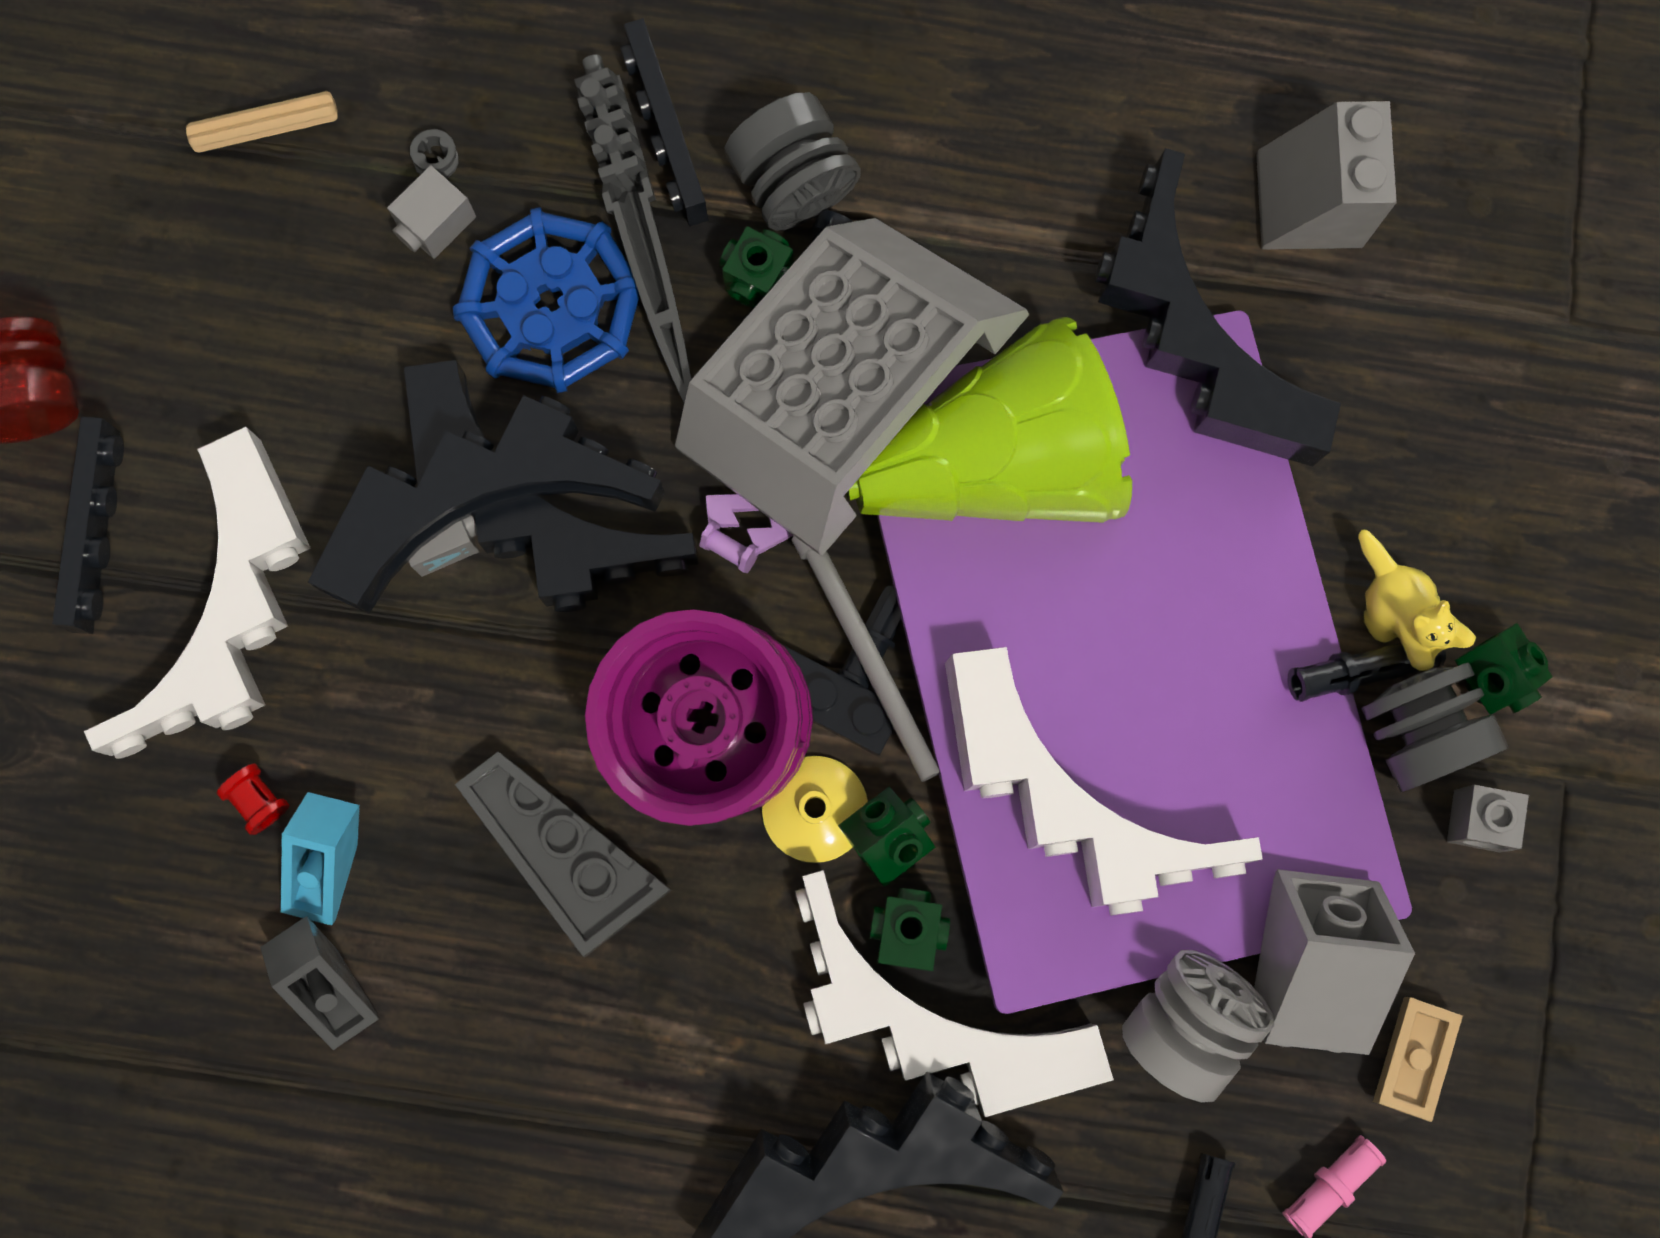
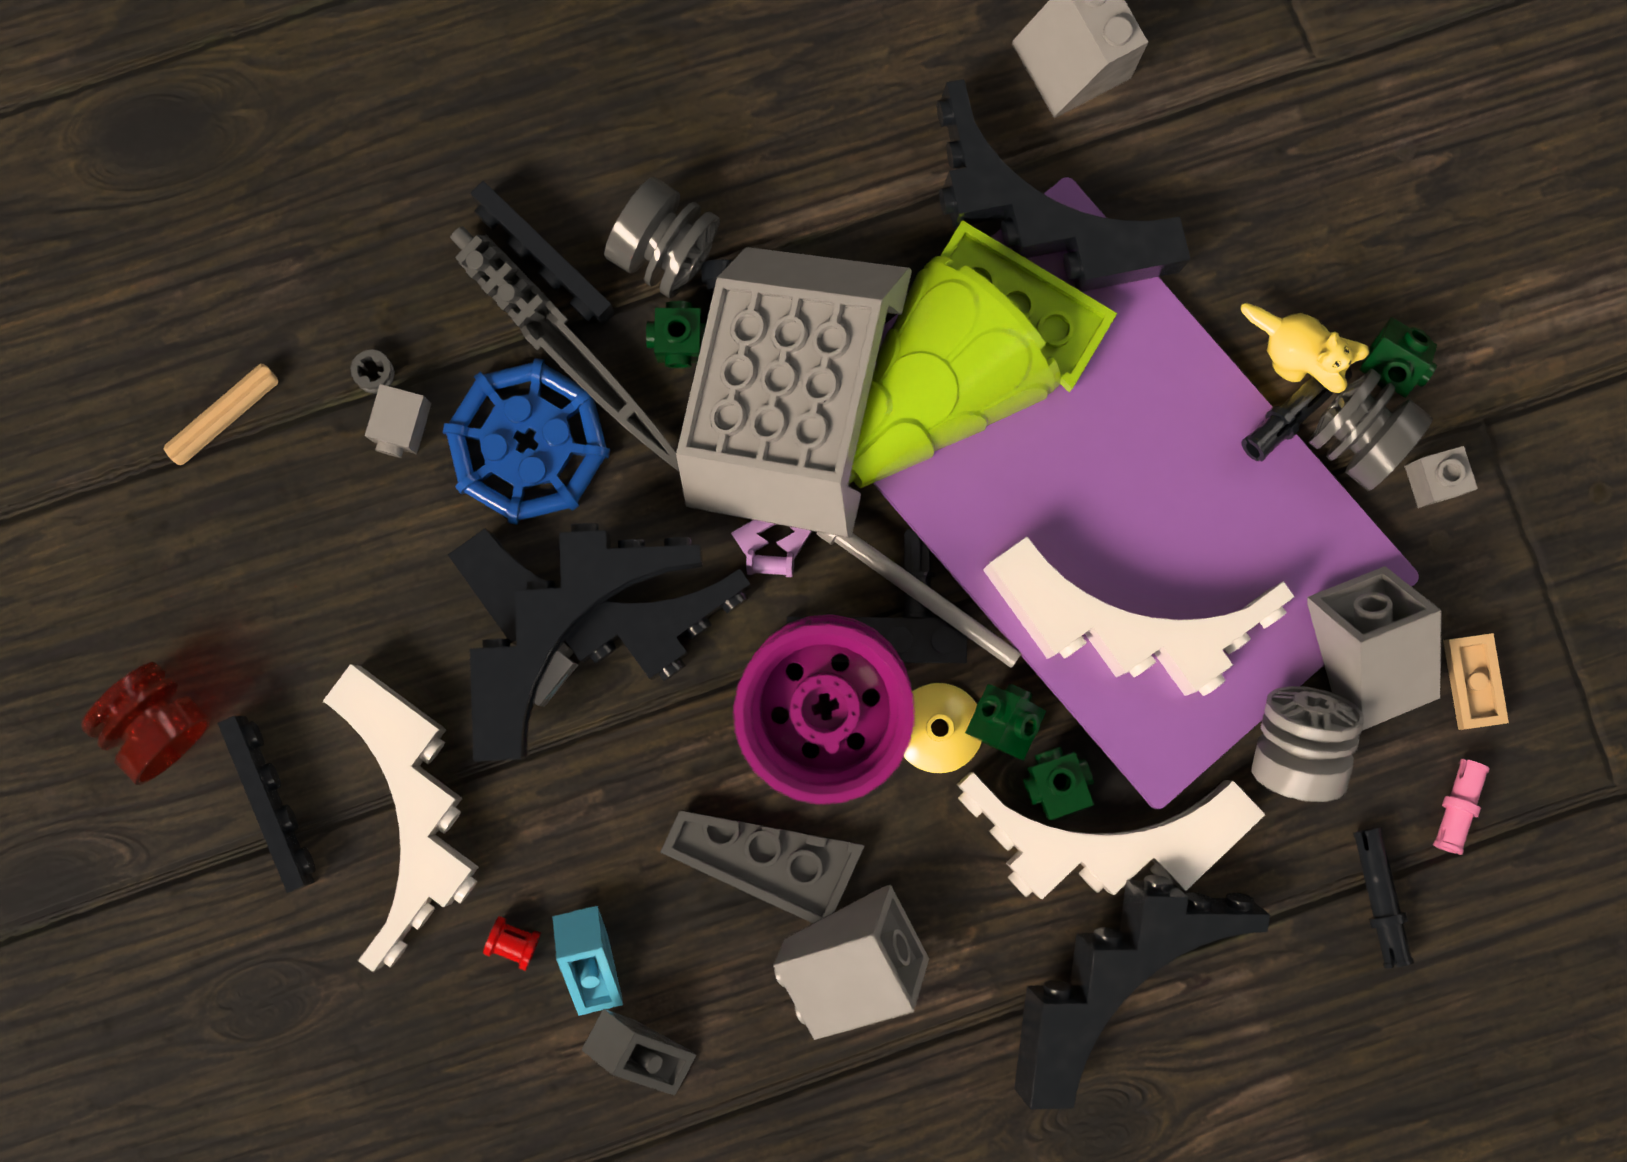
camera: 30 degrees left, 5 degrees up
none -> light grey slope [774,885,929,1040]
none -> lime wing [941,220,1117,392]

